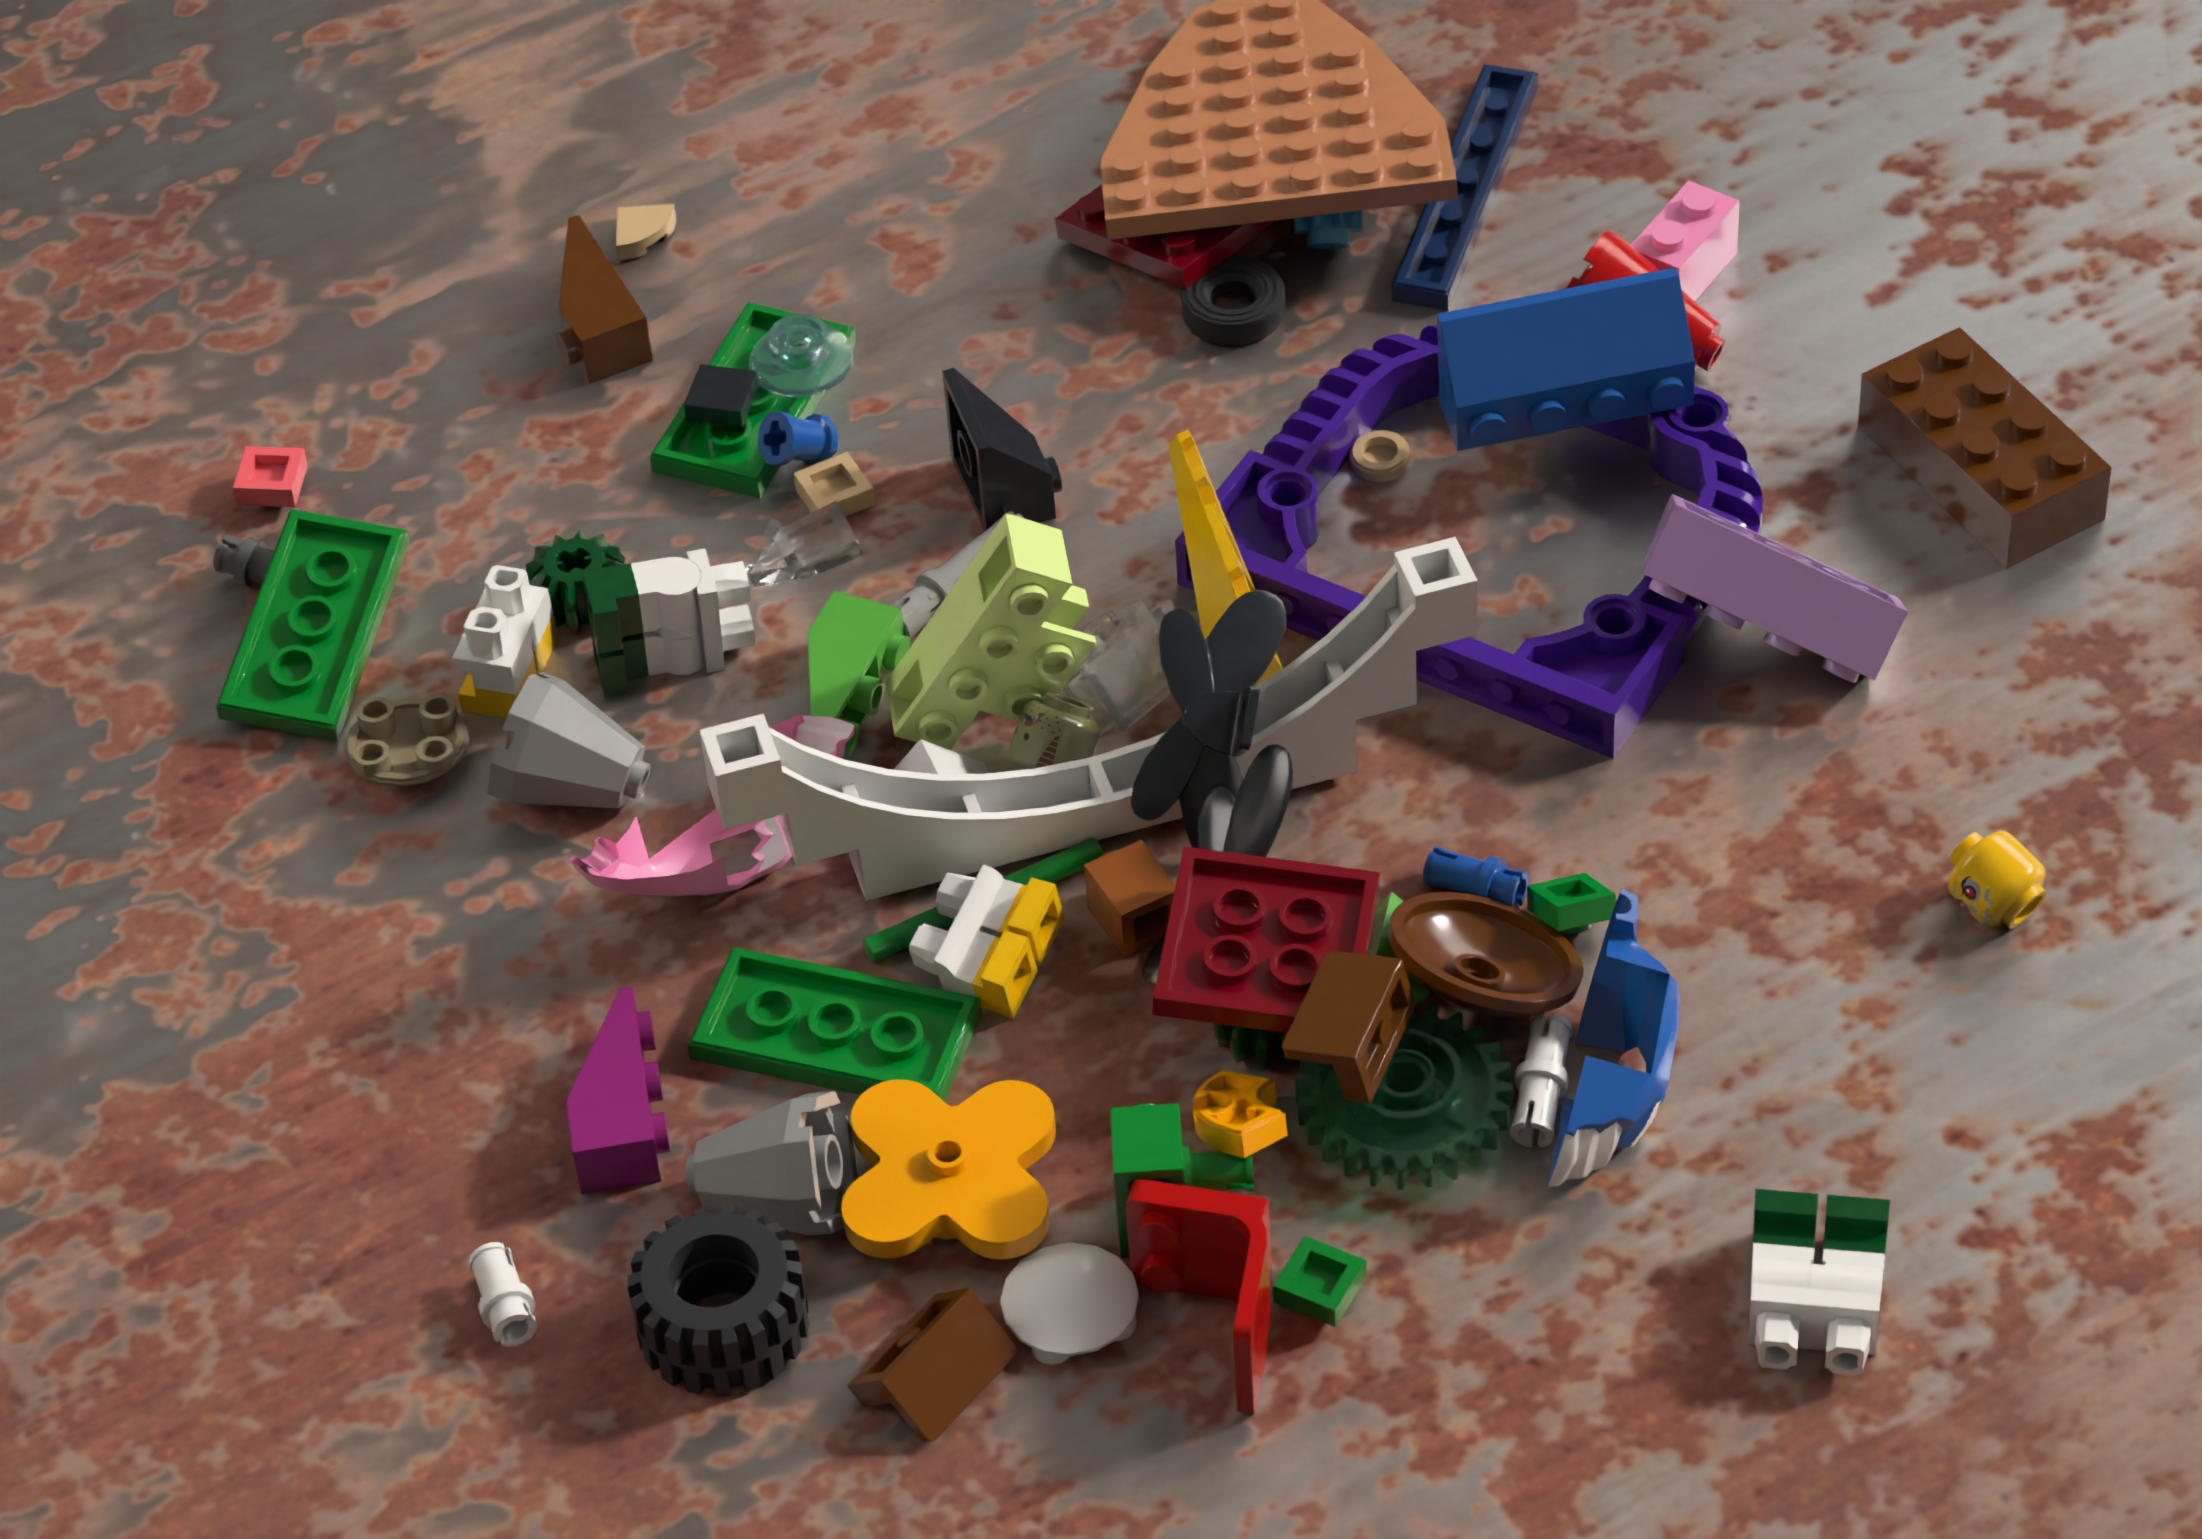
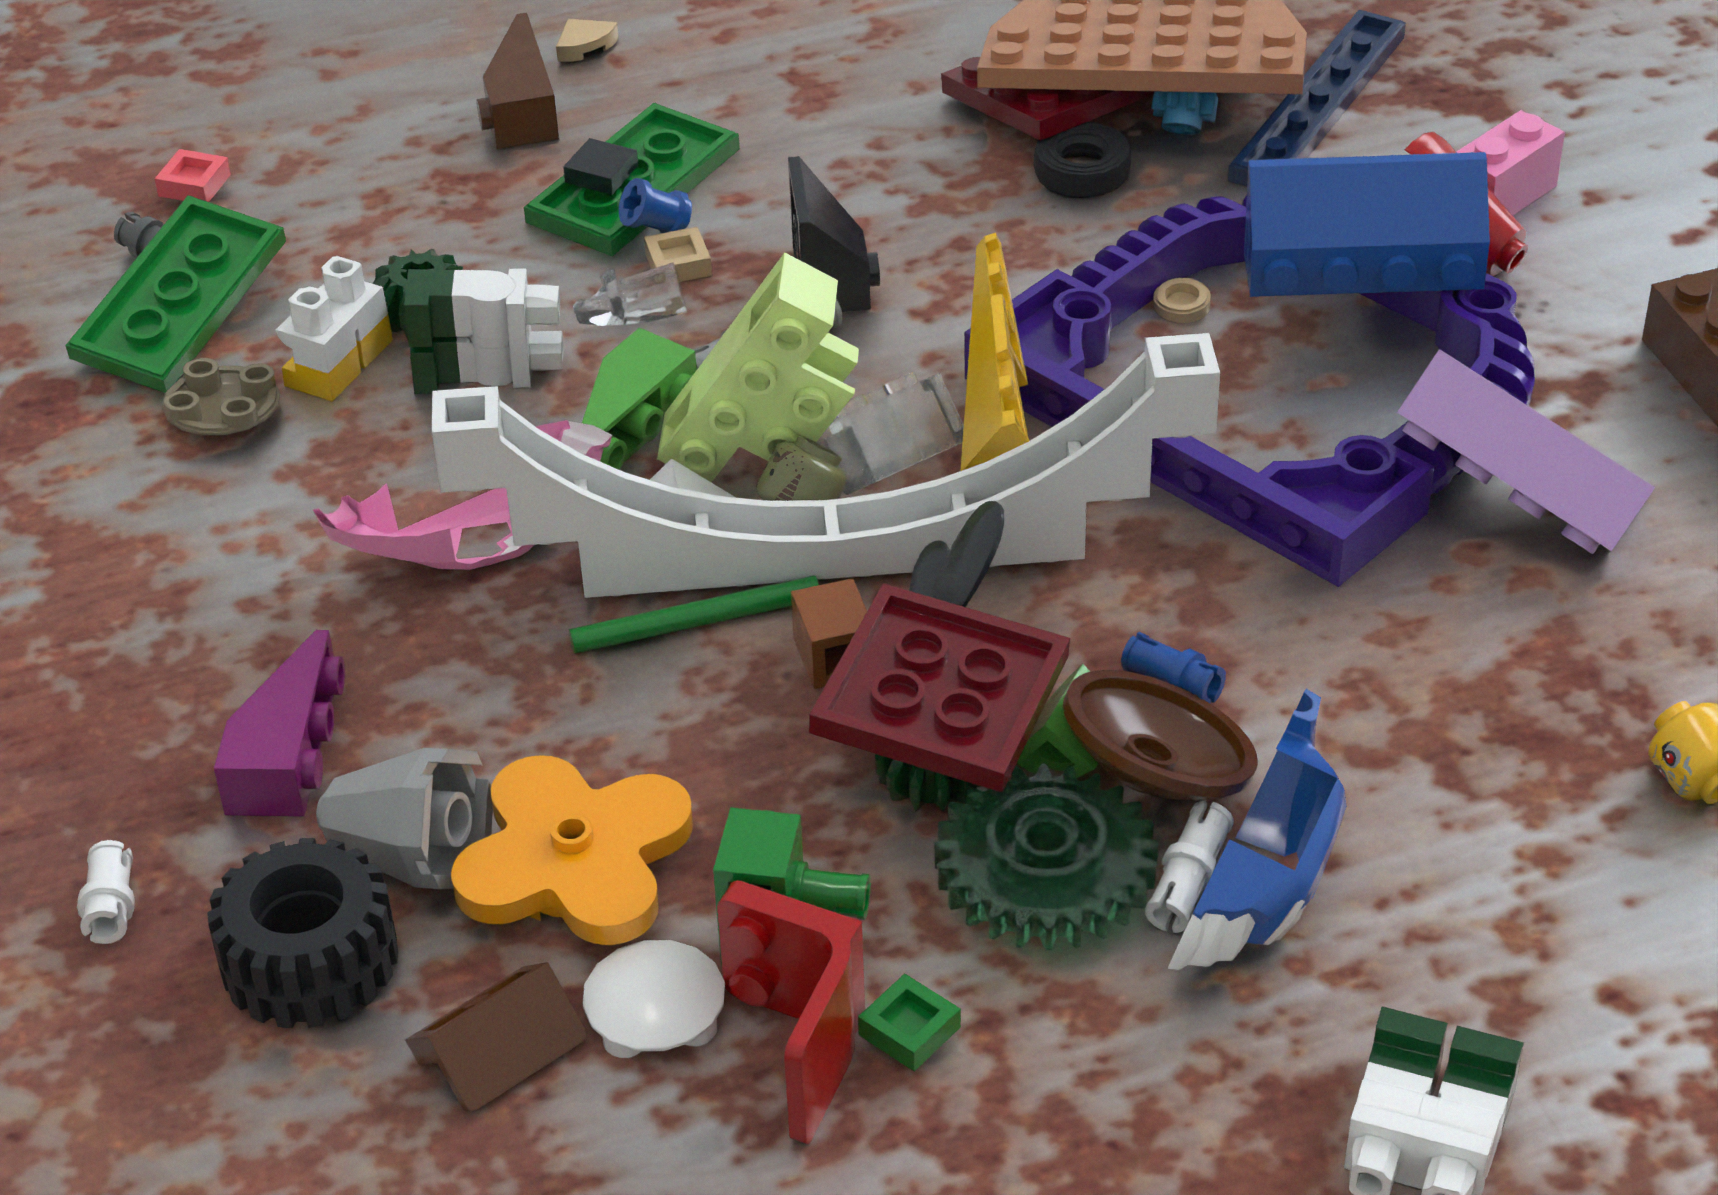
camera: 10 degrees right, 5 degrees down
light grey cone [487,672,651,808] -> none
green tile [688,947,982,1102] -> none
clear light blue piece [749,314,854,397] -> none
hips [909,864,1065,1019] -> none
black piece [1131,590,1287,848] -> none
light orange tile [1192,1070,1287,1158] -> none
reddish brown panel [1282,951,1416,1104] -> none
green plate [1527,873,1616,934] -> none

